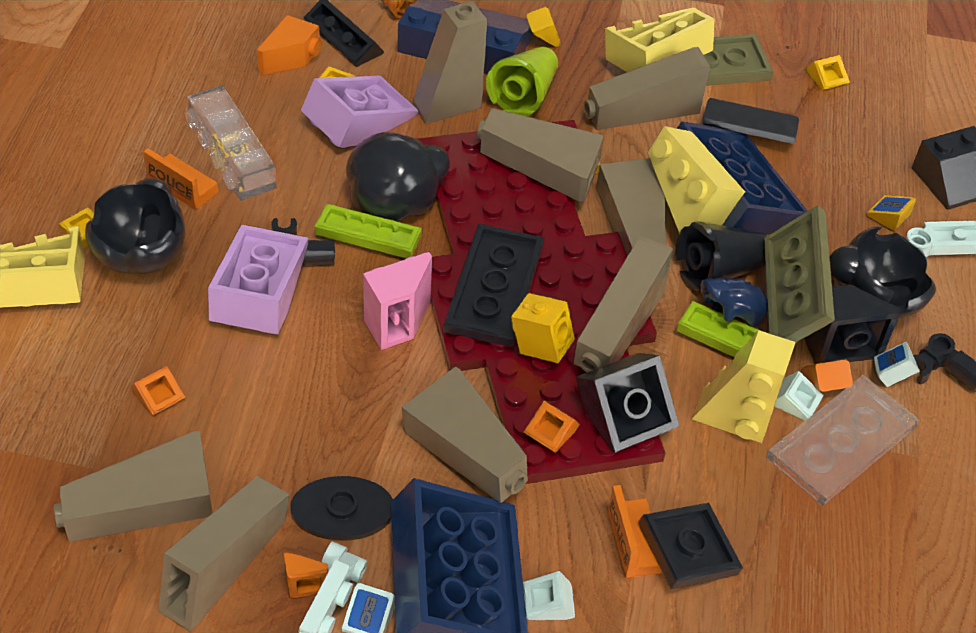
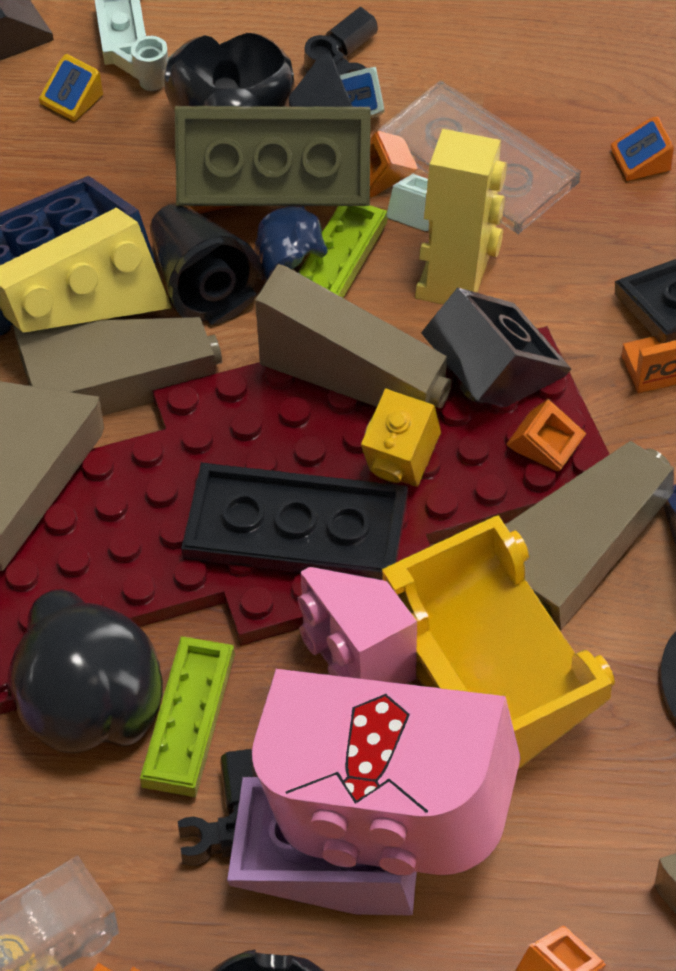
camera: 90 degrees left, 5 degrees up
none -> bright pink brick [252,669,520,875]
none -> yellow windscreen [382,515,615,769]
none -> slope [611,116,674,181]

